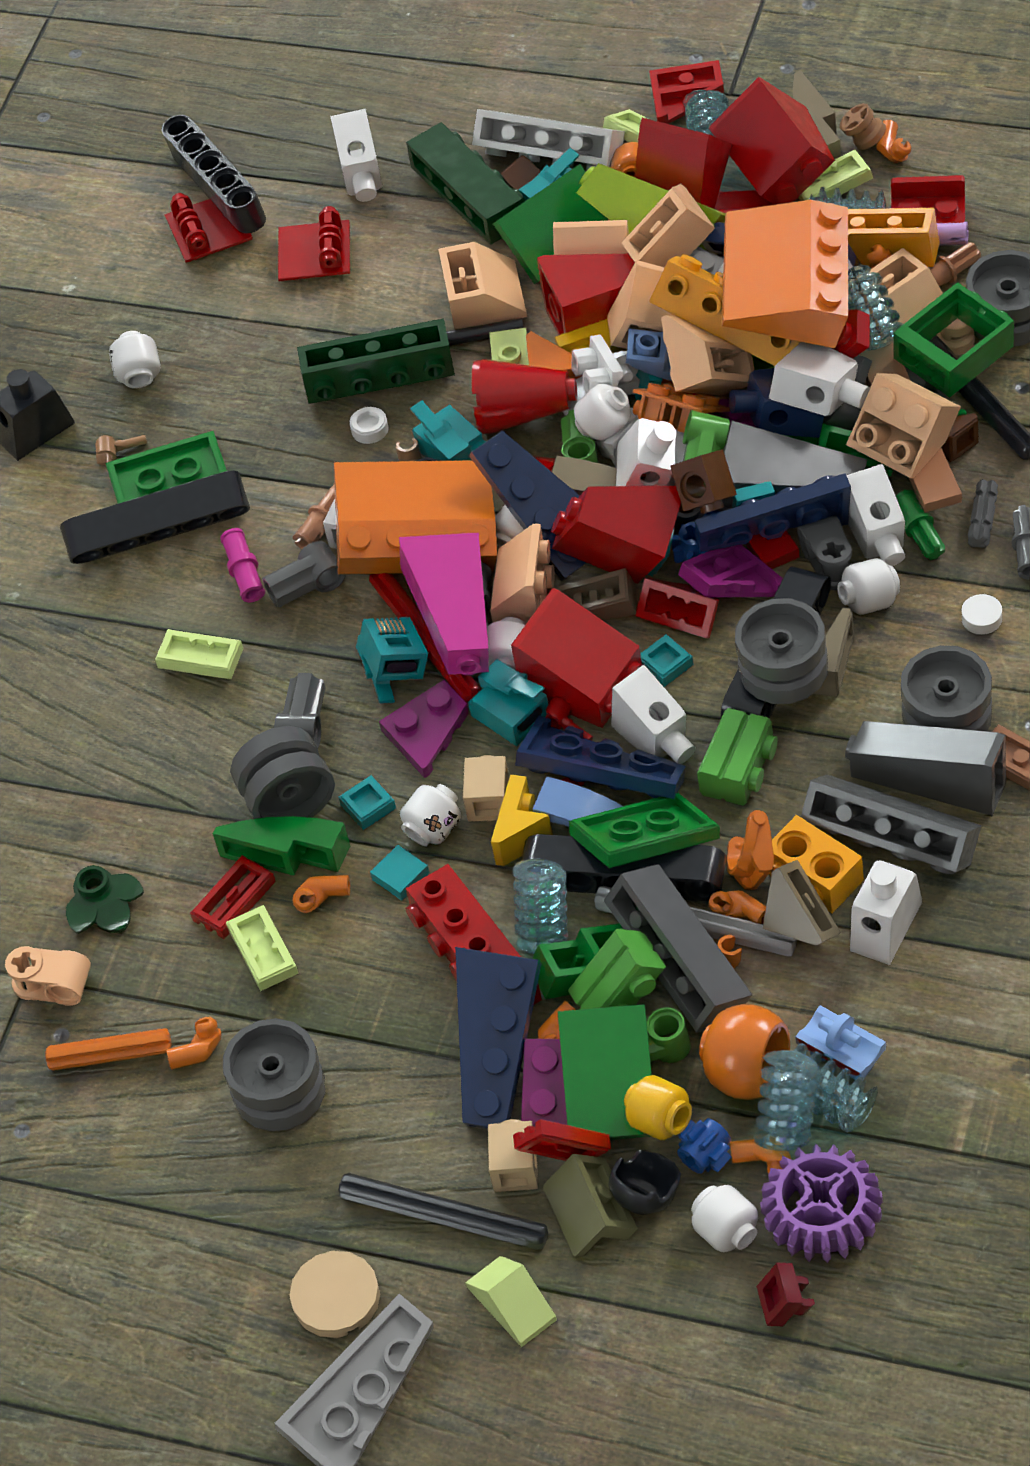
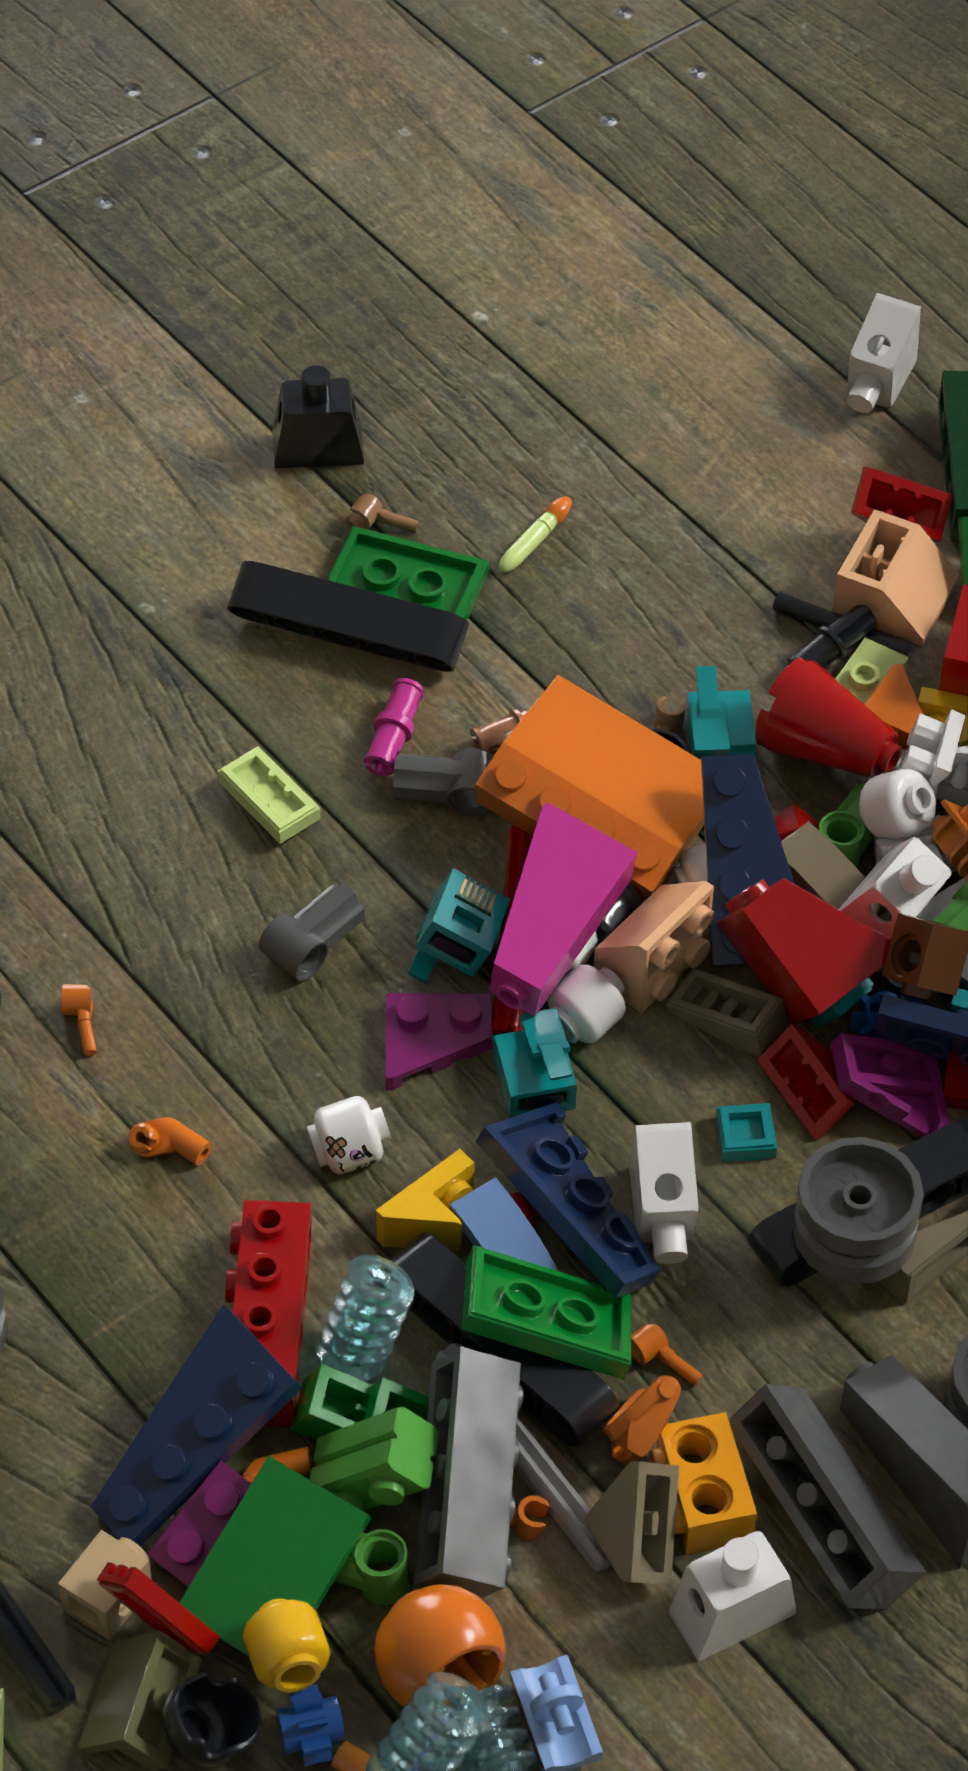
camera: 25 degrees right, 0 degrees up
white head [109,331,160,388] -> none
black beam [161,115,266,234] -> none
red hinge [164,193,253,263] -> none
red tile [190,855,276,939] -> none
green slope [212,816,351,876] -> none
yellowish green plate [226,905,299,991] -> none
dark grey wheel [230,726,335,819] -> none
red hinge [278,206,350,281] -> none
dark green brick [297,318,455,404] -> none
teal tile [338,775,396,830] -> none
white tile [350,407,389,444] -> none
teal tile [370,845,430,900] -> none
tan brick [463,755,510,822] -> none
red slope [511,588,643,728] -> none
red hand [546,697,593,741] -> none
bright green brick [697,708,778,806] -> none
orange arm [708,890,766,924] -> none
none -> orange hand [61,984,97,1056]
none -> yellowish green piece [498,496,572,573]
none -> orange hand [631,1324,703,1386]
none -> black axle [787,604,877,668]
none -> red slope [851,466,953,541]

